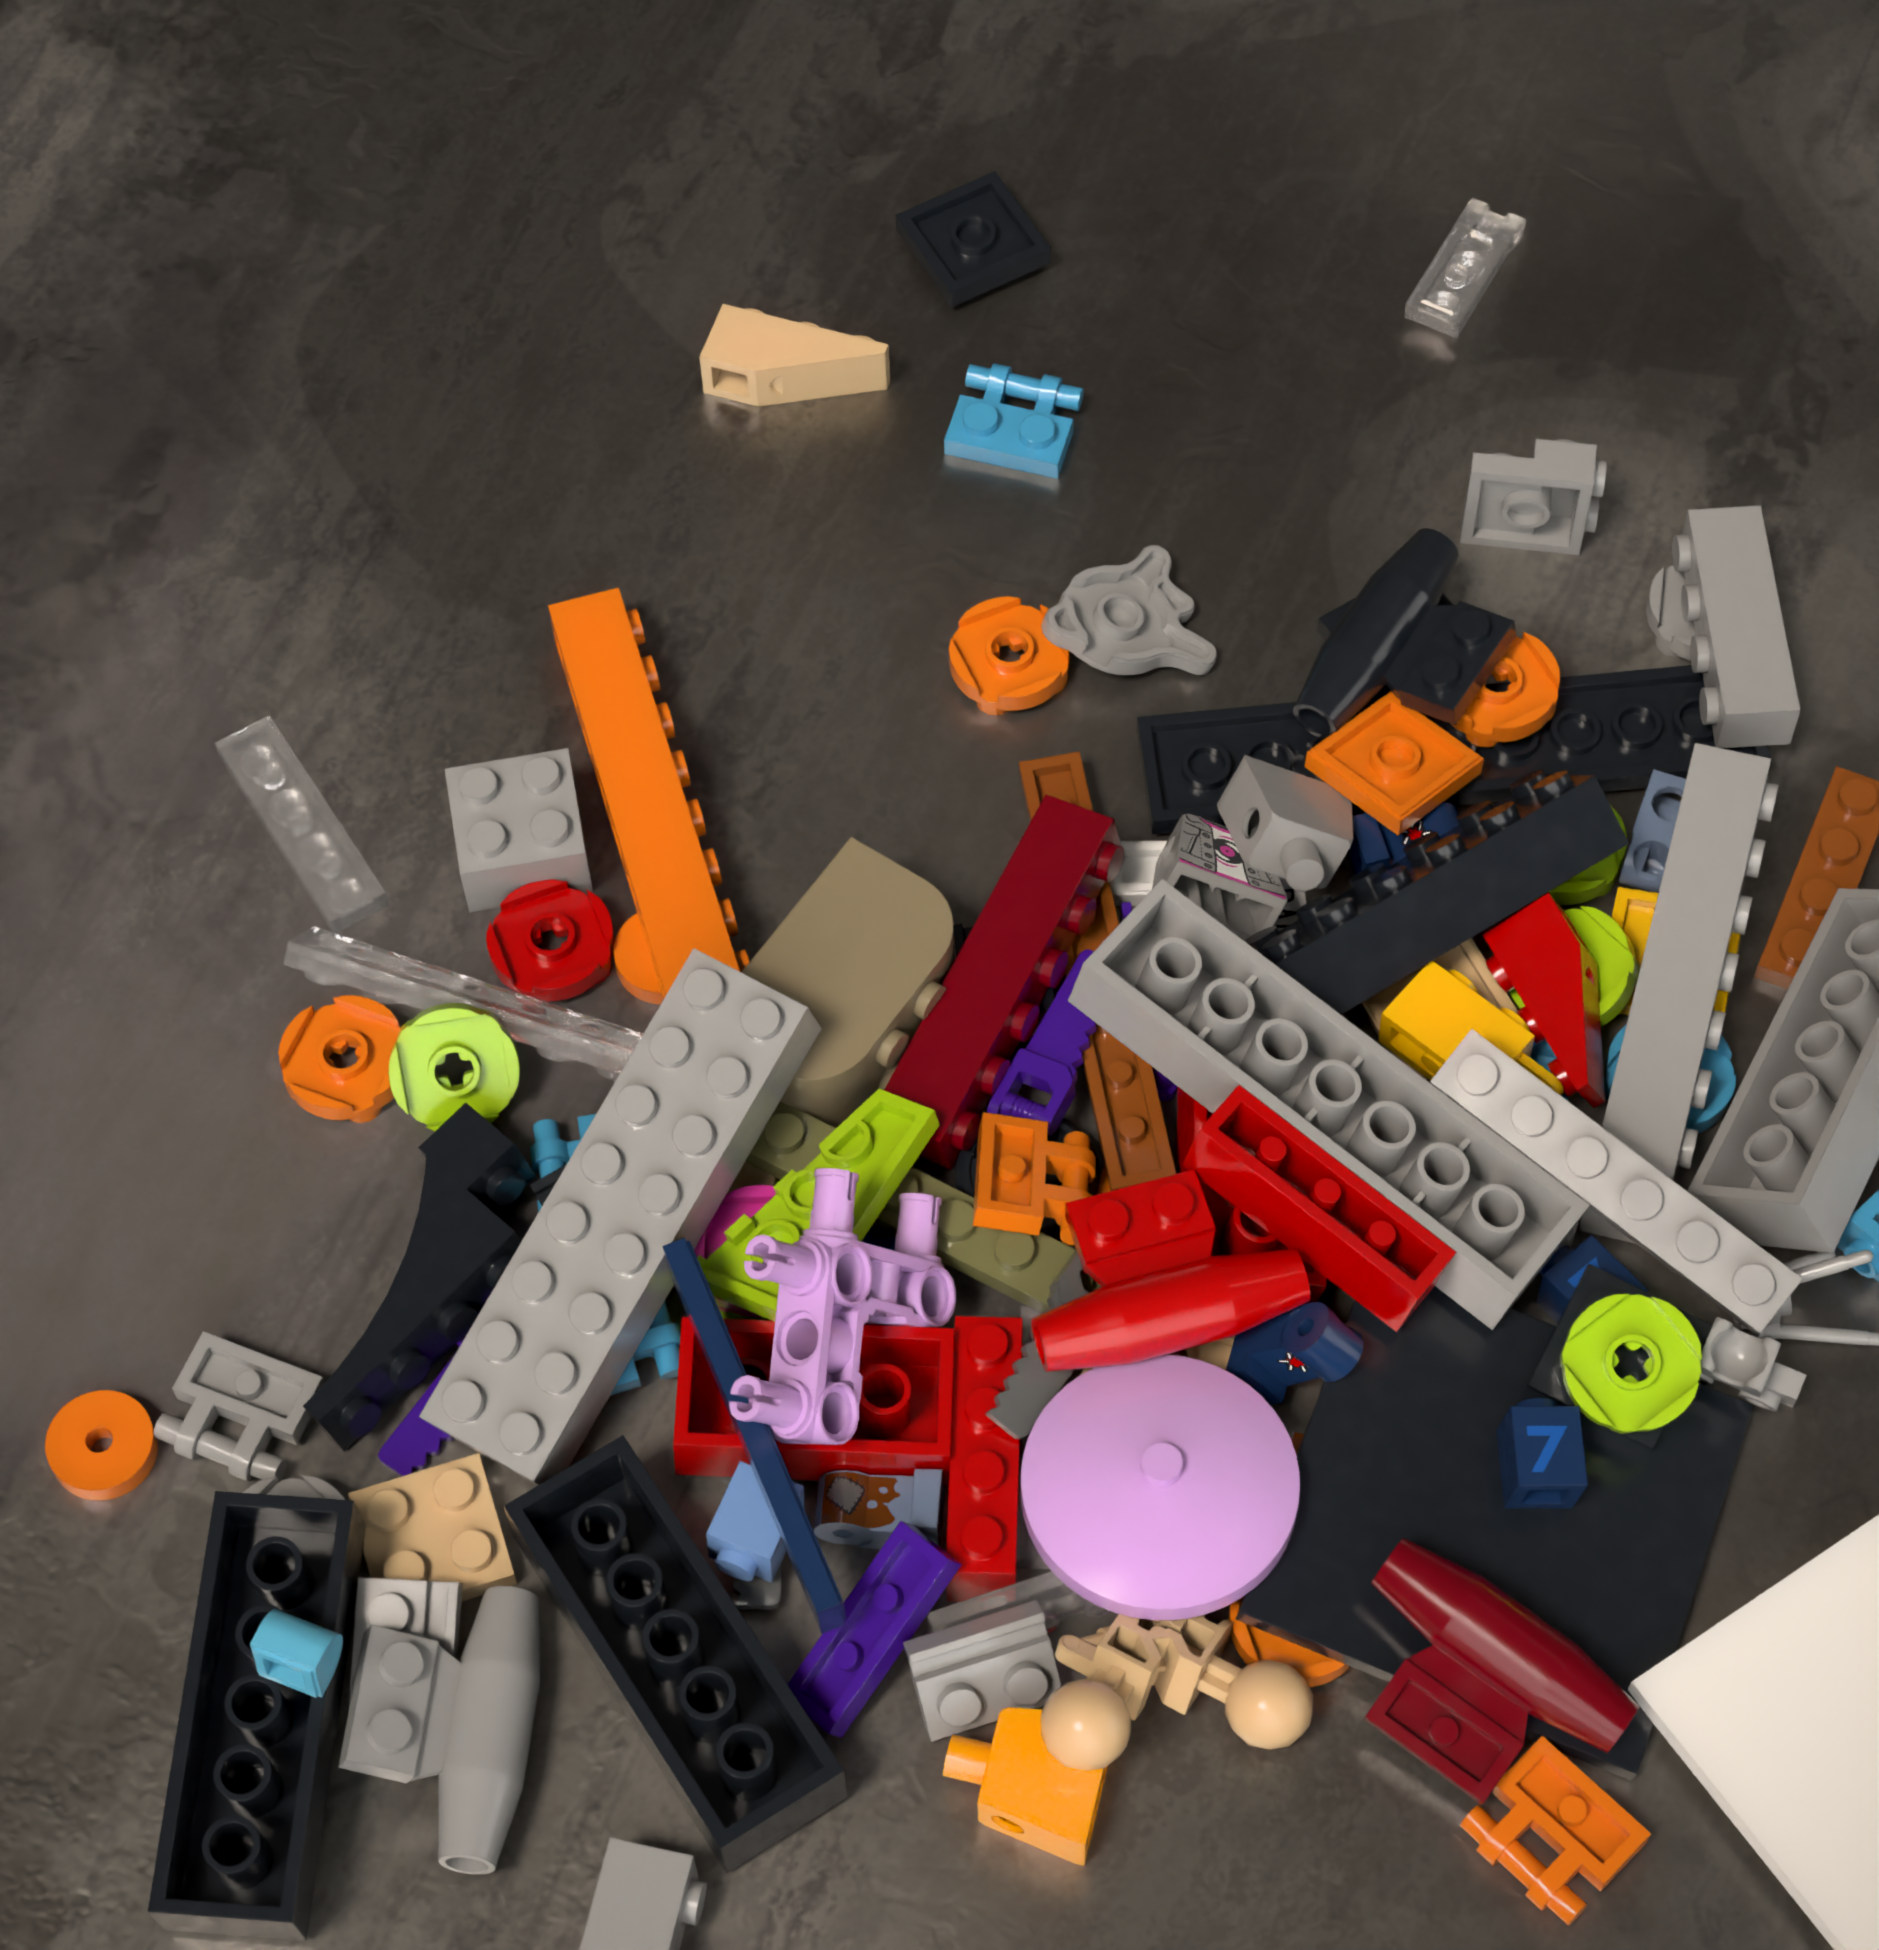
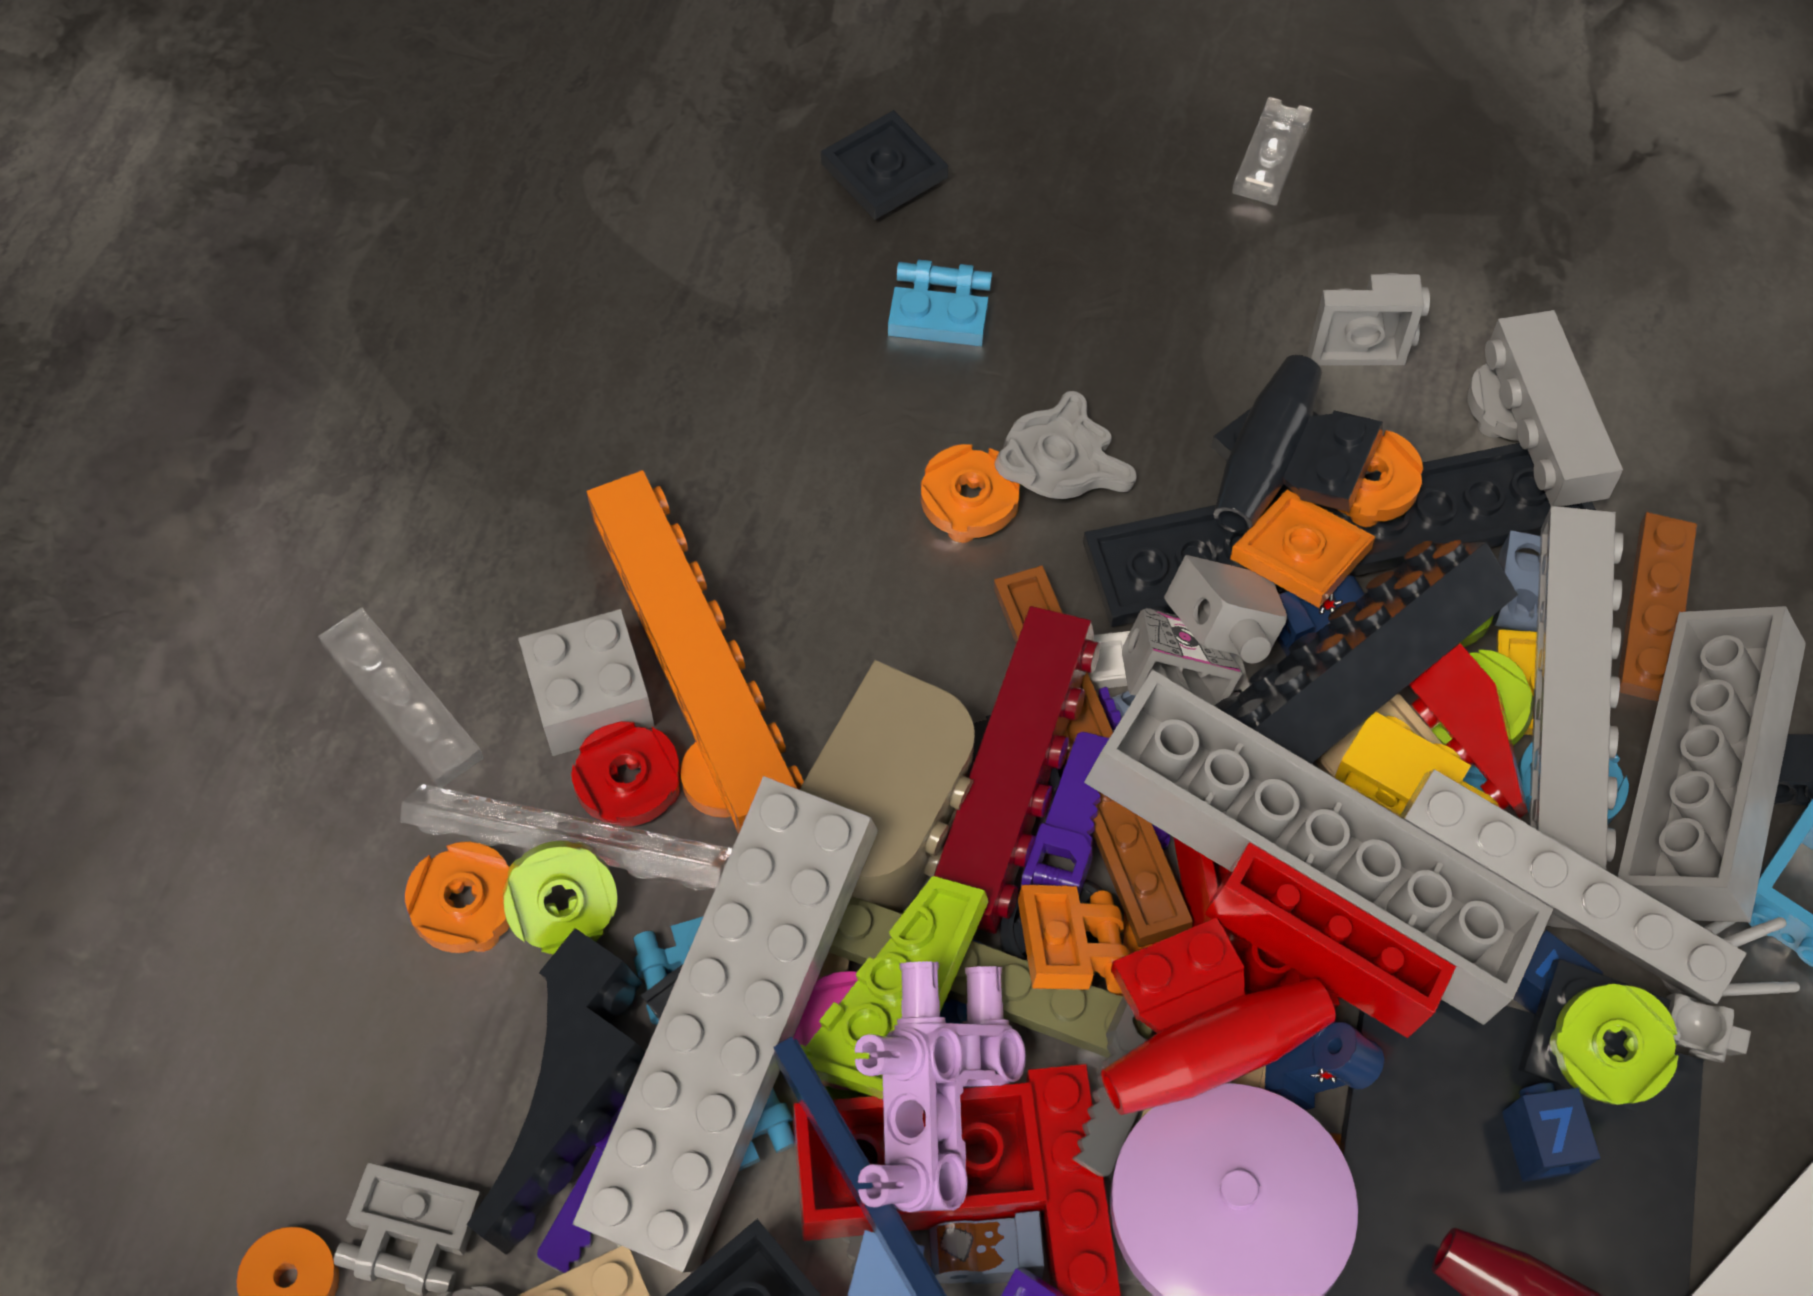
camera: 10 degrees left, 0 degrees up
tan slope [699,304,890,407] -> none

